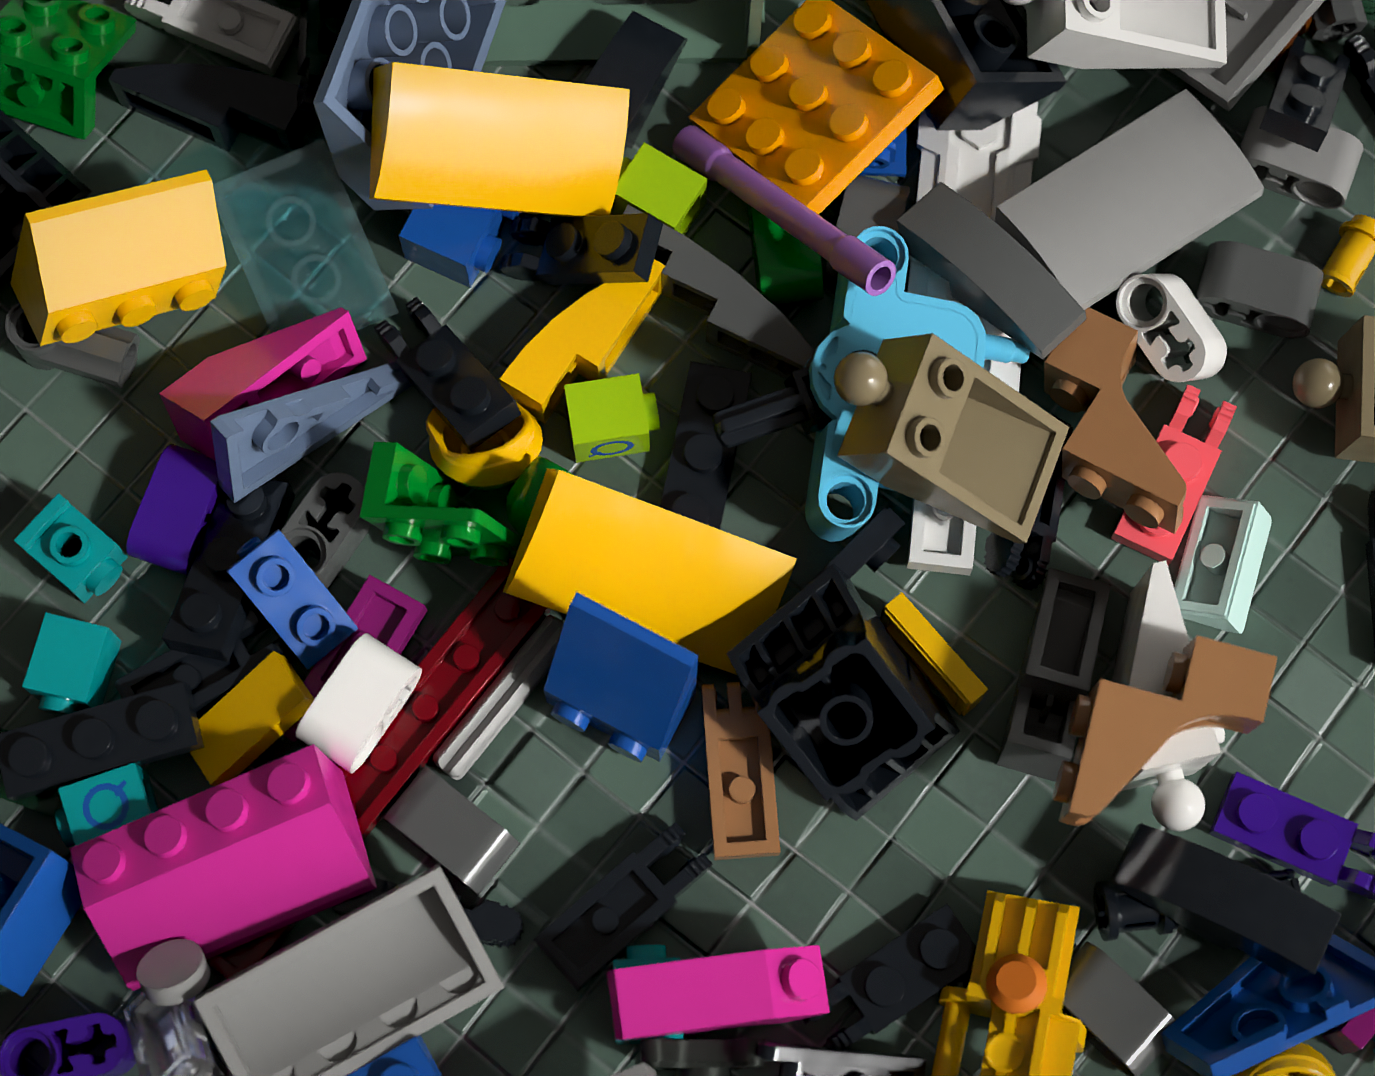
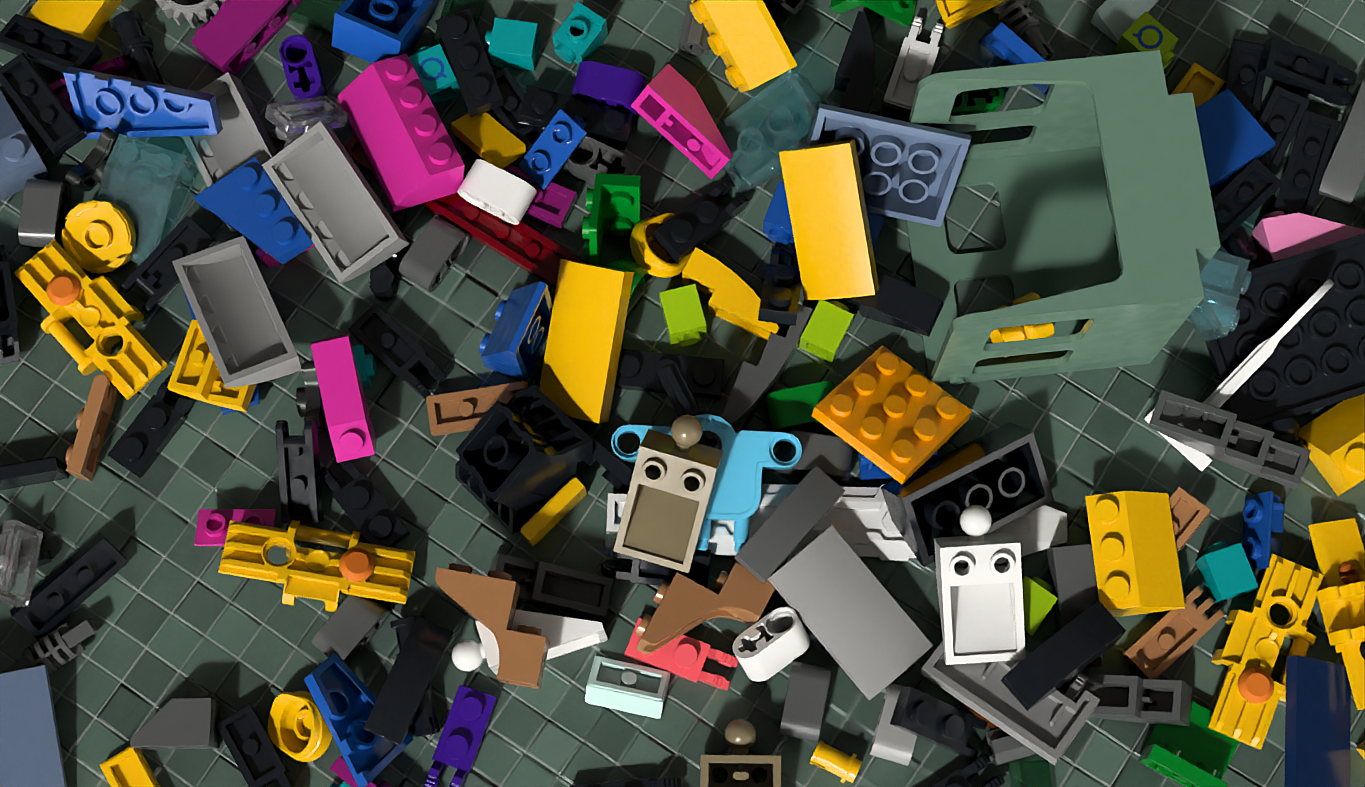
camera: 90 degrees right, 0 degrees up
light grey tile [136,939,210,1006] -> none
sand blue wing [210,361,411,503] -> none
light grey axle [433,615,564,780] -> none
medium lavender piece [673,125,896,296] -> none

